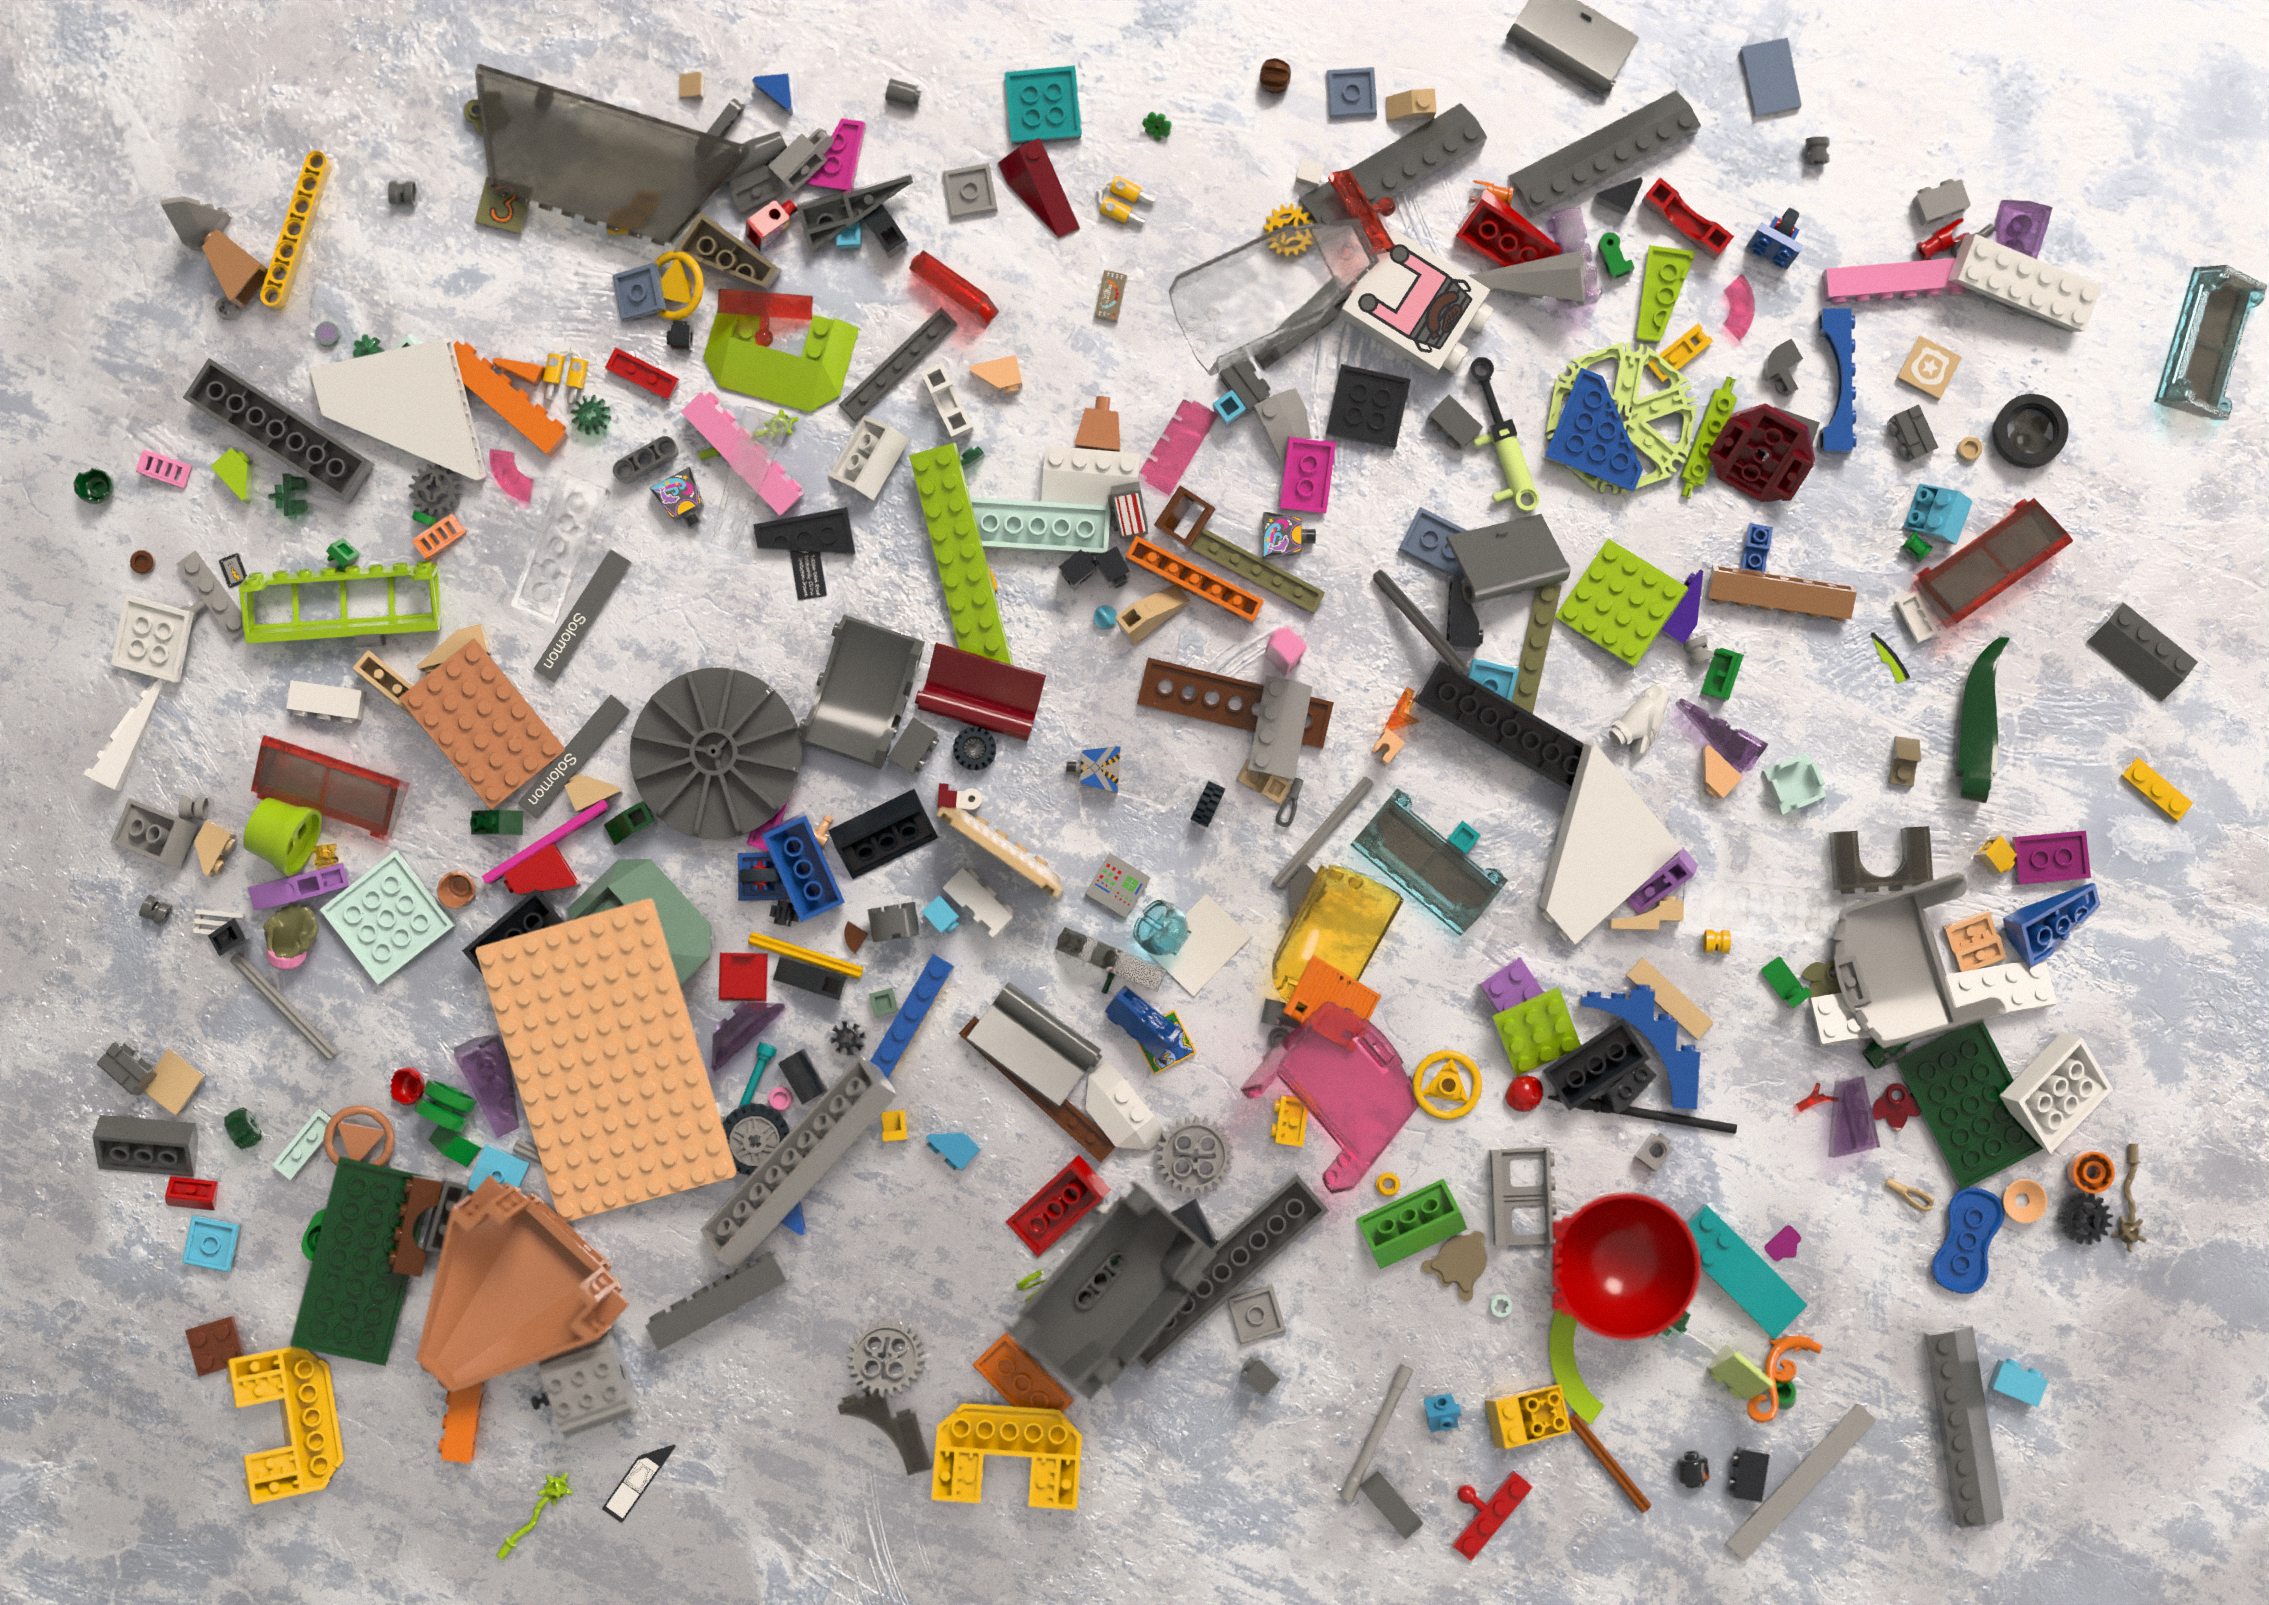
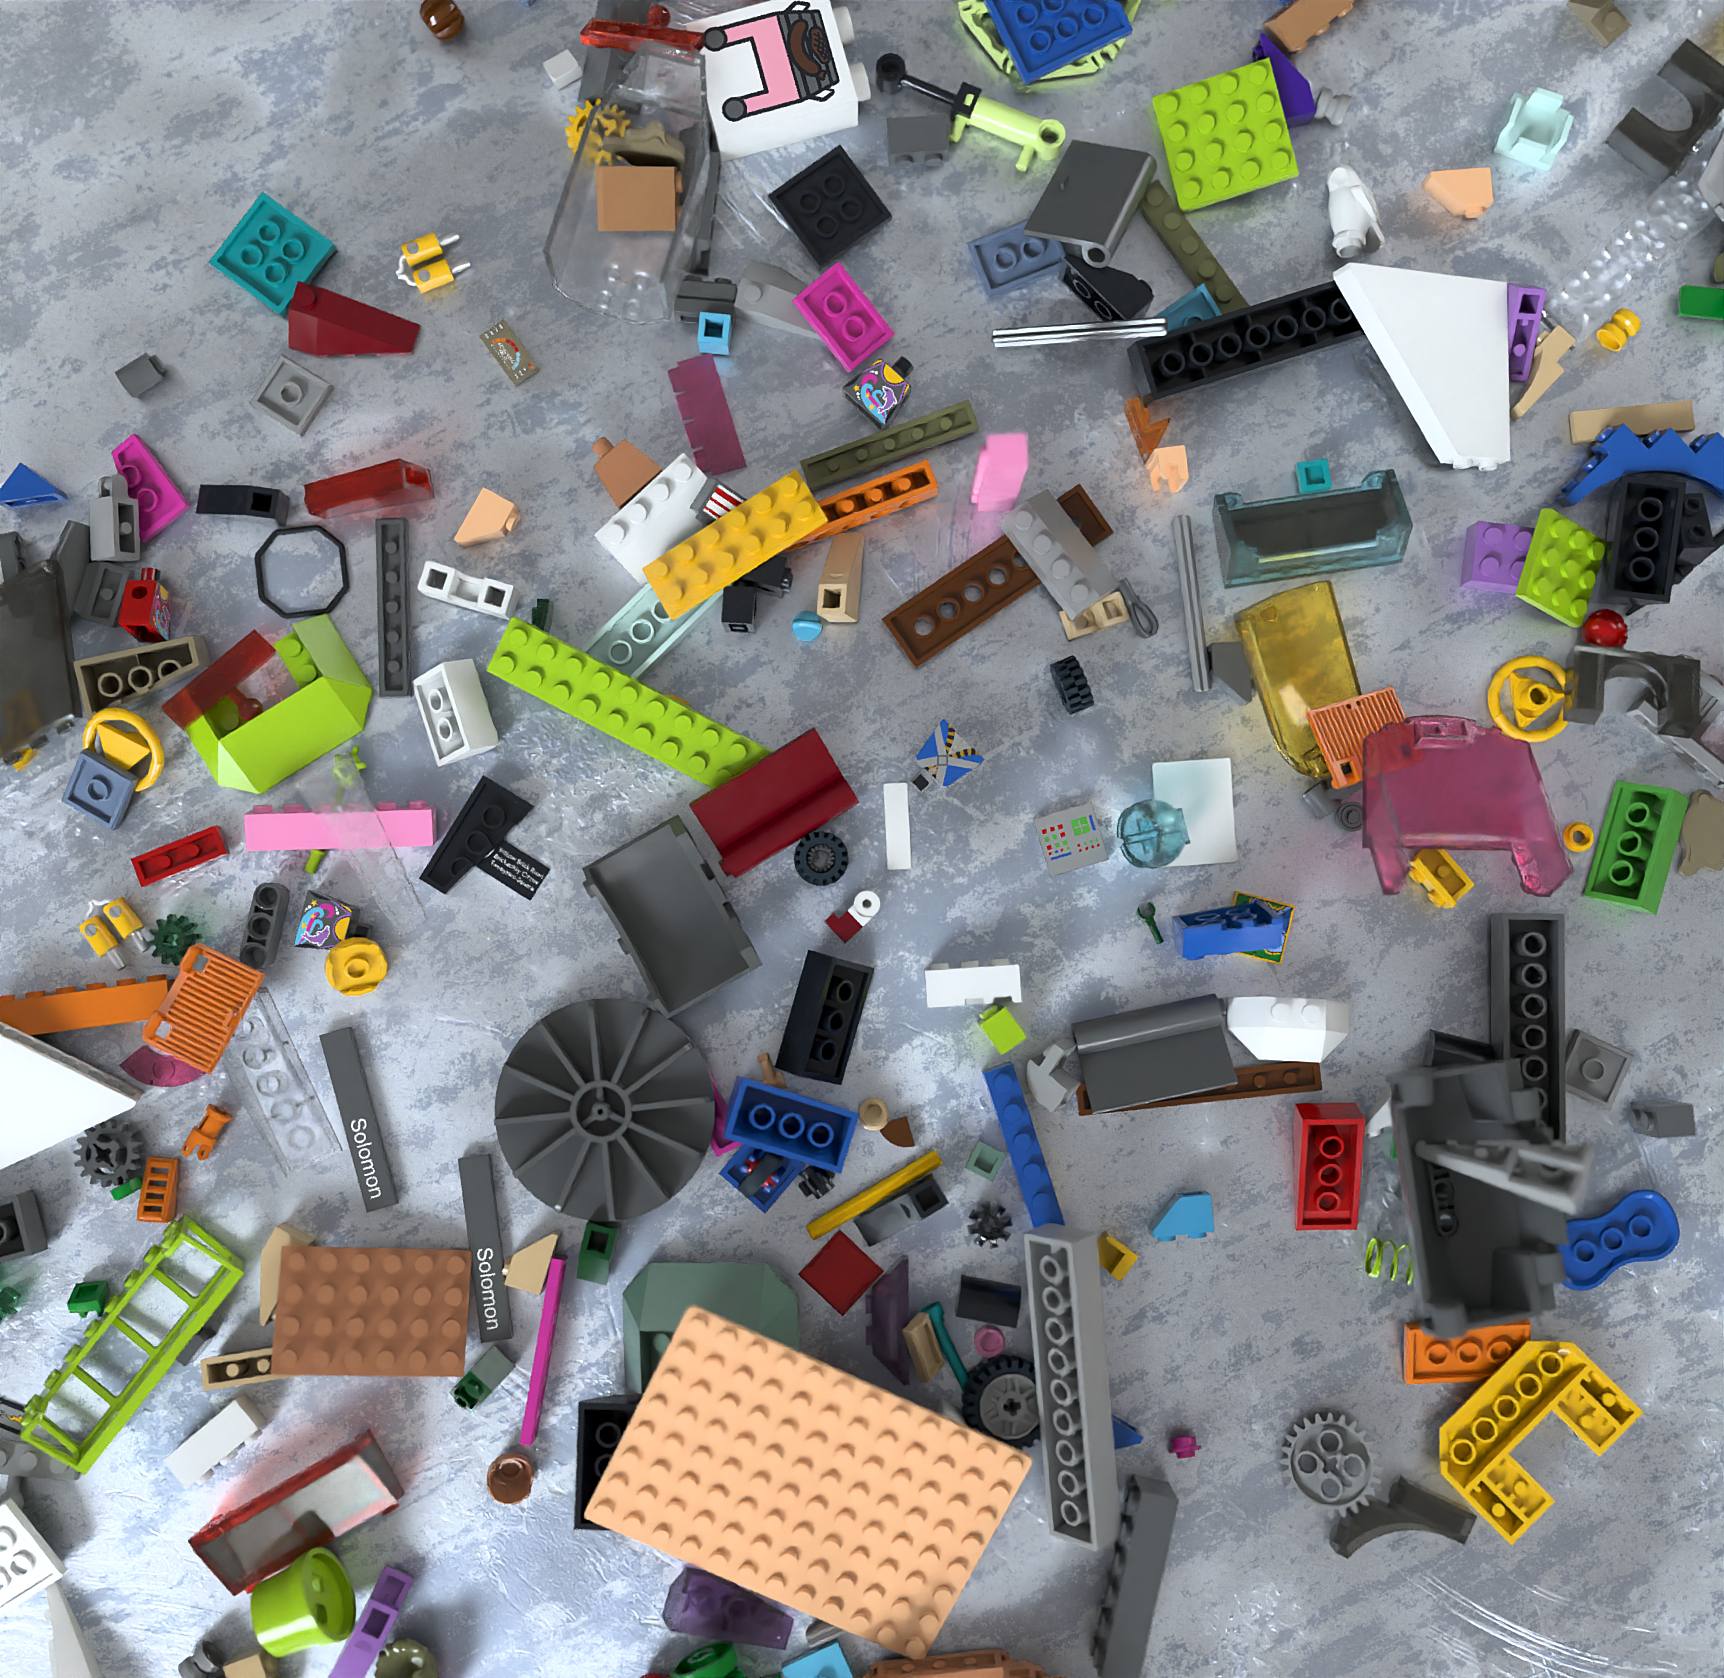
camera: 50 degrees left, 0 degrees up
clear yellow wheel [312,844,339,866] -> none
light aqua plate [320,850,455,985] -> none
orange slope [492,358,545,386] -> none
red slope [503,843,581,895] -> none
black plate [666,321,694,351] -> none
dark grey wedge [796,174,913,253] -> none
medium azure plate [837,222,862,249] -> none
dark grey brick [867,902,919,942] -> none
dark grey brick [887,717,939,774] -> none
medium azure brick [921,895,961,934] -> none
tan slope [936,807,1064,900] -> none
clear smoke arch [1055,927,1167,992] -> none
green plant [1142,112,1172,140] -> none
reddish brown tile [1154,486,1216,549] -> none
light grey gear [1155,1115,1234,1194] -> none
clear purple wedge [1675,698,1768,773] -> none
green hinge [1700,648,1744,702] -> none
none -> orange window [141,942,266,1075]
none -> orange piece [181,1104,232,1160]
none -> black piece [254,525,349,619]
none -> yellow tile [324,938,388,996]
none -> medium nougat slope [596,166,684,231]
none -> dark tan tile [601,121,685,172]
none -> yellow plate [641,469,829,620]
none -> tan tile [858,1098,890,1131]
none -> white sticker [883,782,912,870]
none -> tan tile [902,1312,945,1383]
none -> lime brick [976,1004,1027,1055]
none -> light grey brick [1026,1037,1081,1113]
none -> dark pink plate [1169,1437,1201,1459]
none -> light grey wedge [1415,1140,1595,1215]
none -> blue plate [1557,1189,1680,1291]
none -> clear smoke arch [1563,643,1700,739]

